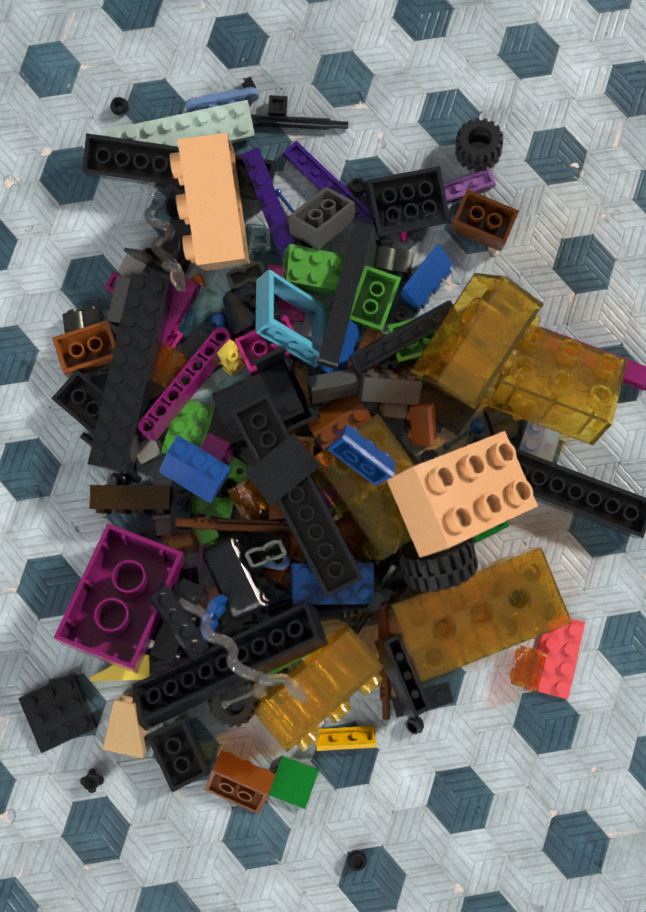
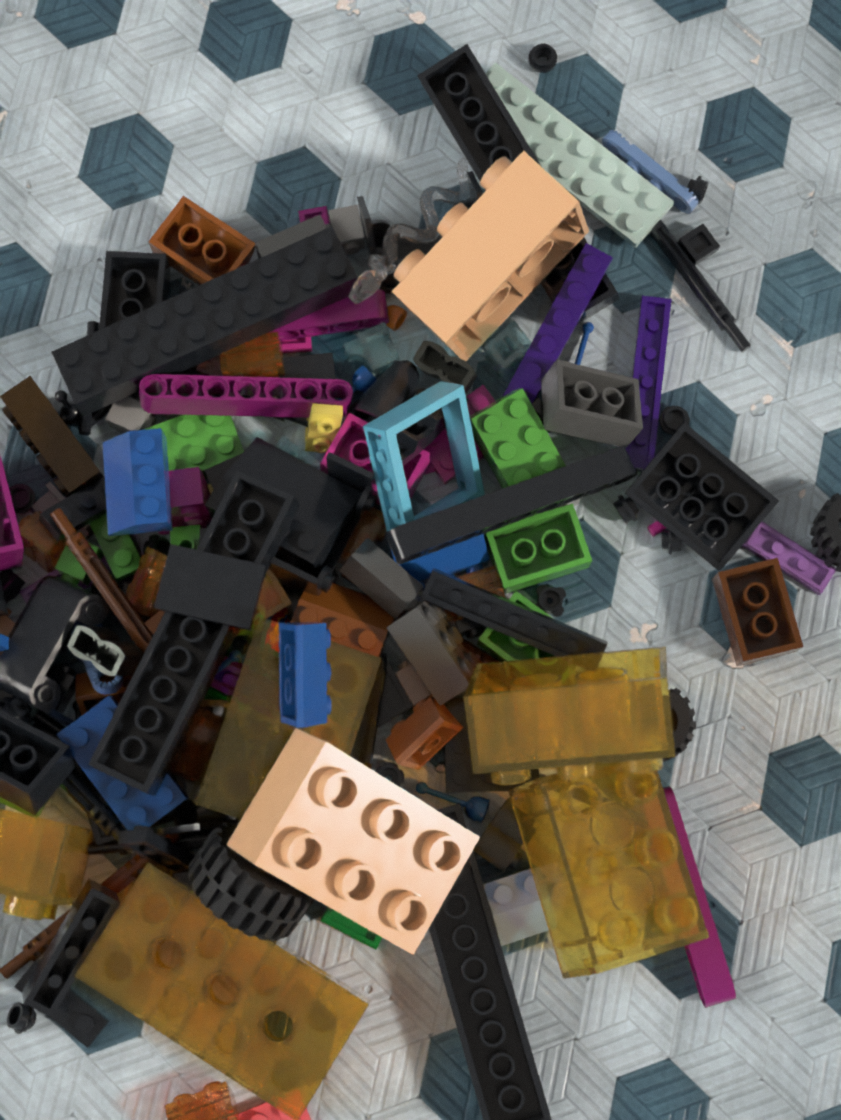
camera: 55 degrees right, 5 degrees down
pearl dark grey brick [62,306,104,333] -> none
pearl dark grey brick [373,246,414,280] -> none
blue slope [399,244,453,312] -> none

